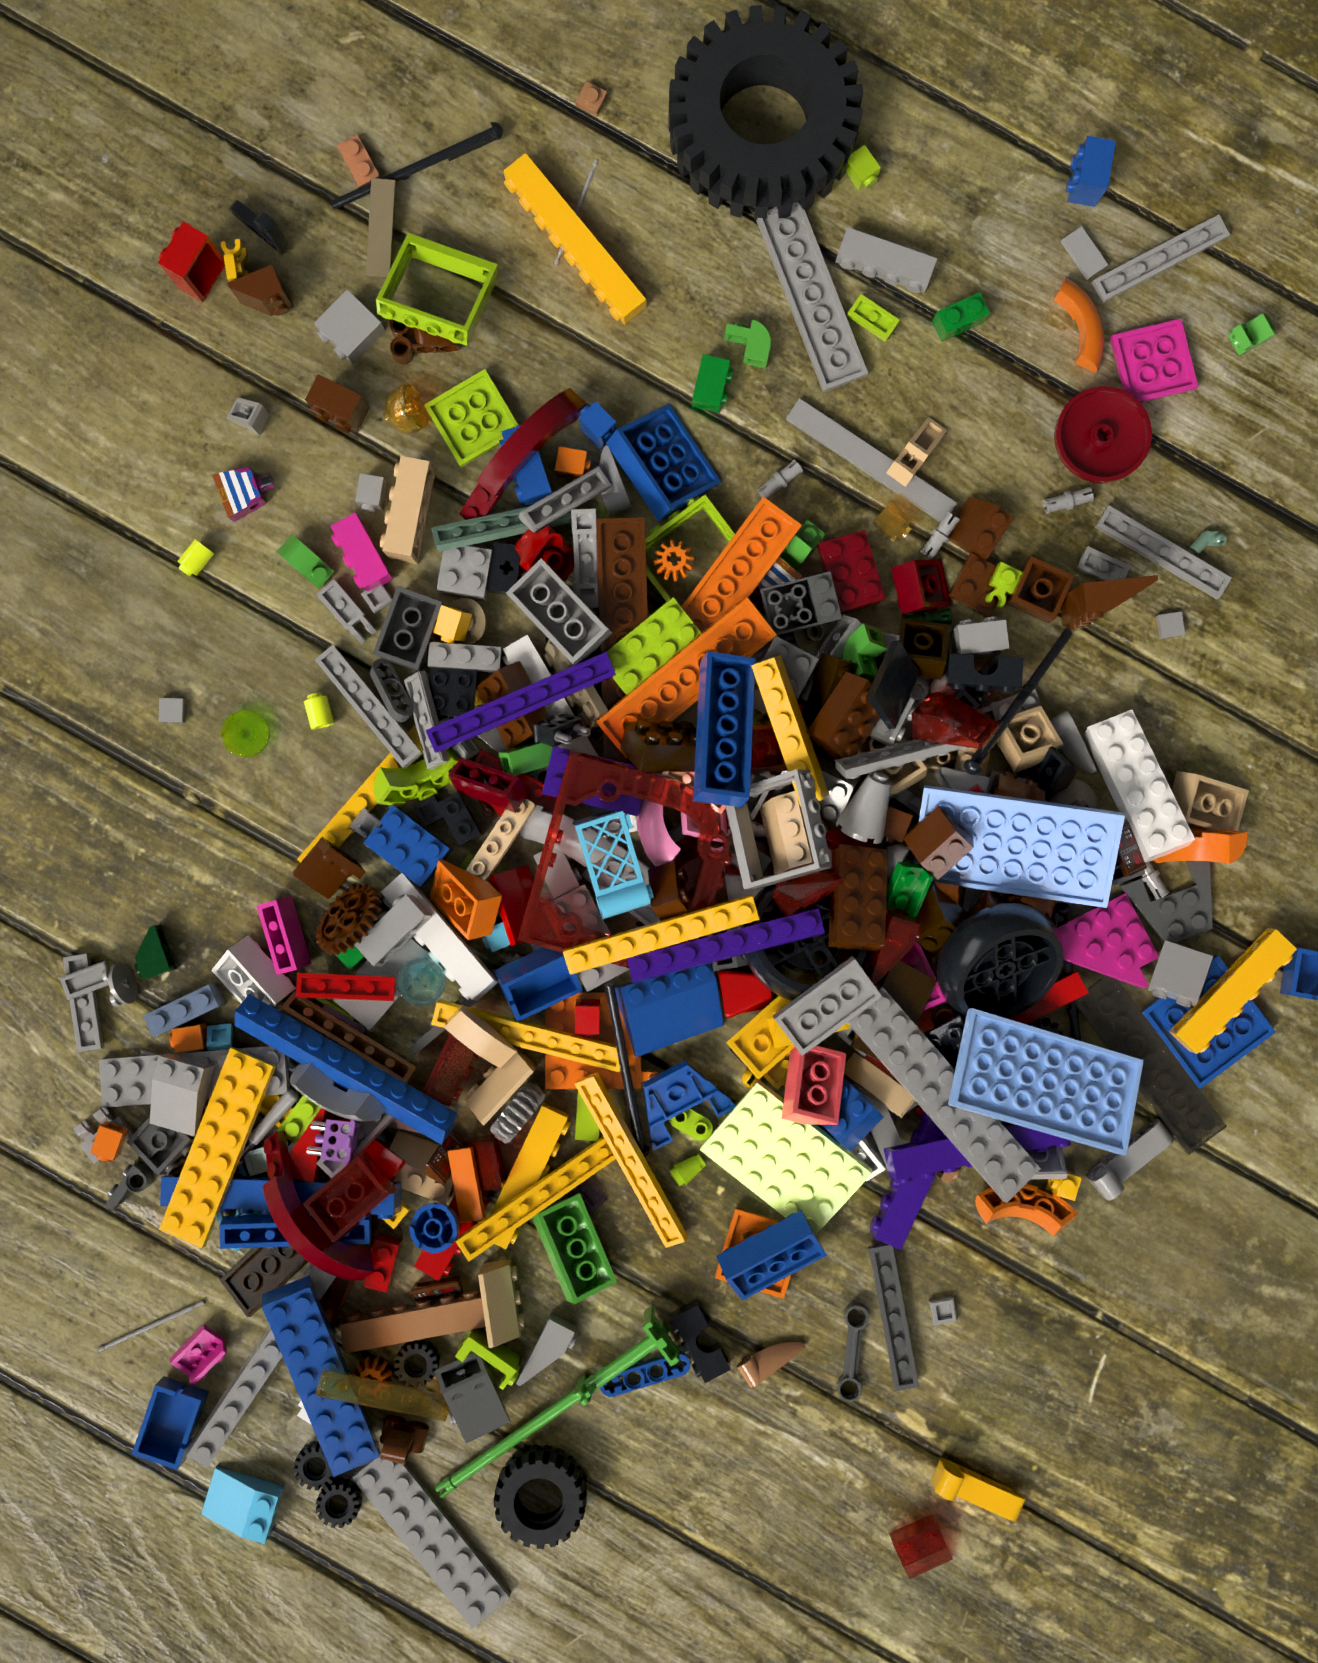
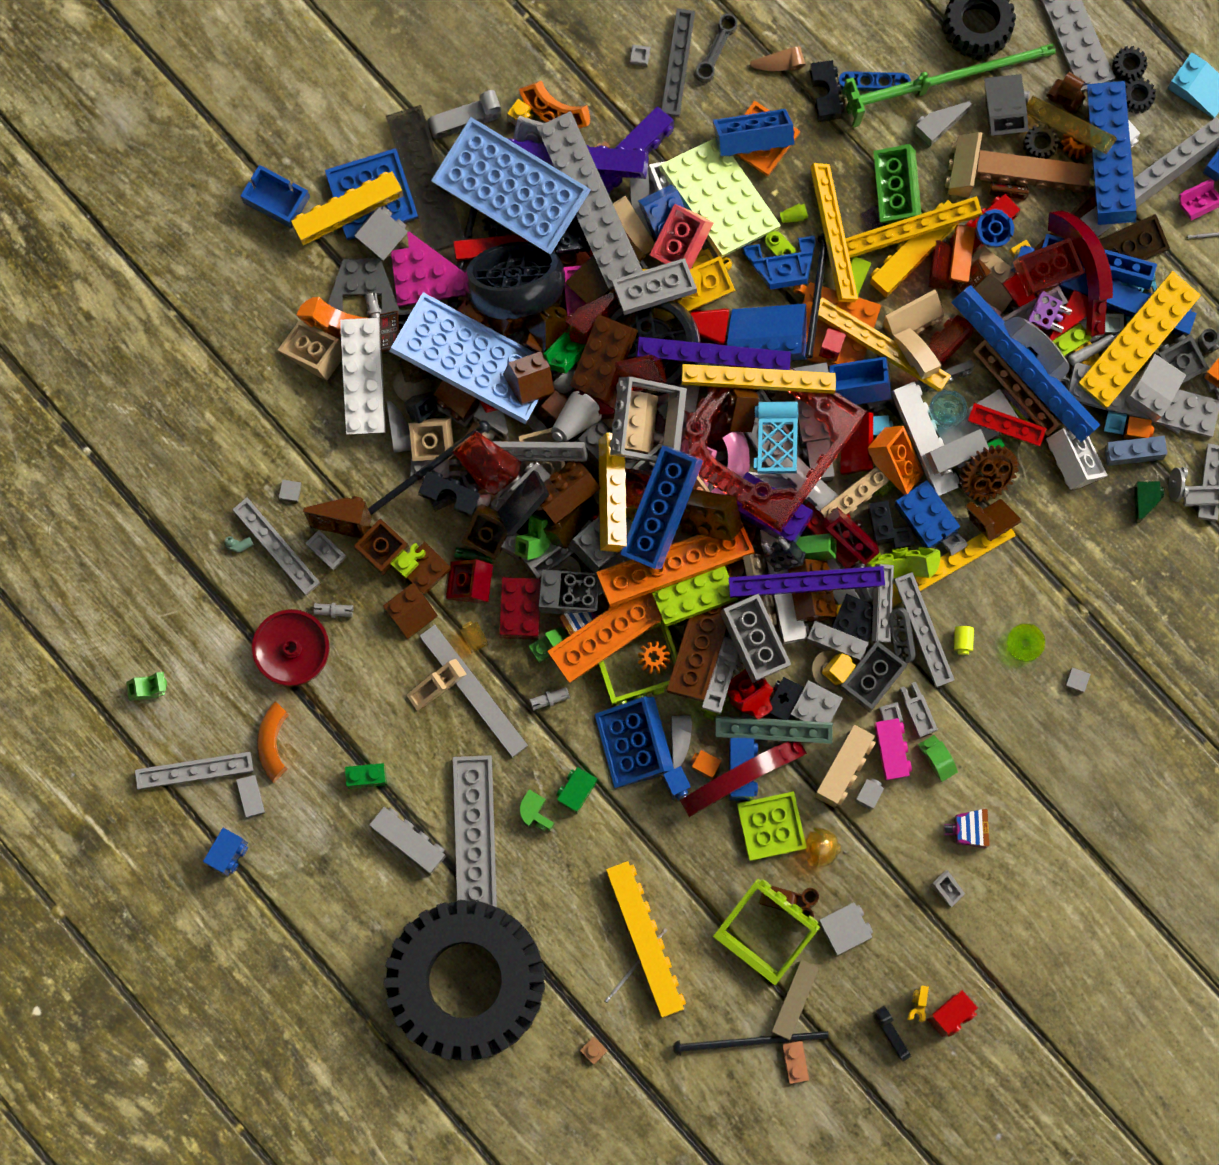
camera: 155 degrees left, 10 degrees down
neon yellow brick [178,539,214,577] -> none
reddish brown slope [227,264,293,316] -> none
dark pink brick [256,895,312,975] -> none
reddish brown brick [305,374,369,434] -> none
red brick [363,1233,403,1293] -> none
lime panel [455,1328,521,1390] -> none
light grey gear [490,1082,545,1144] -> none
light grey slope [519,466,612,533] -> none
lime brick [846,145,881,191] -> none
lime plate [847,294,900,342] -> none
light grey pin [920,511,960,559] -> none
light grey brick [949,617,1009,658] -> none
dark pink plate [1110,319,1198,403] -> none

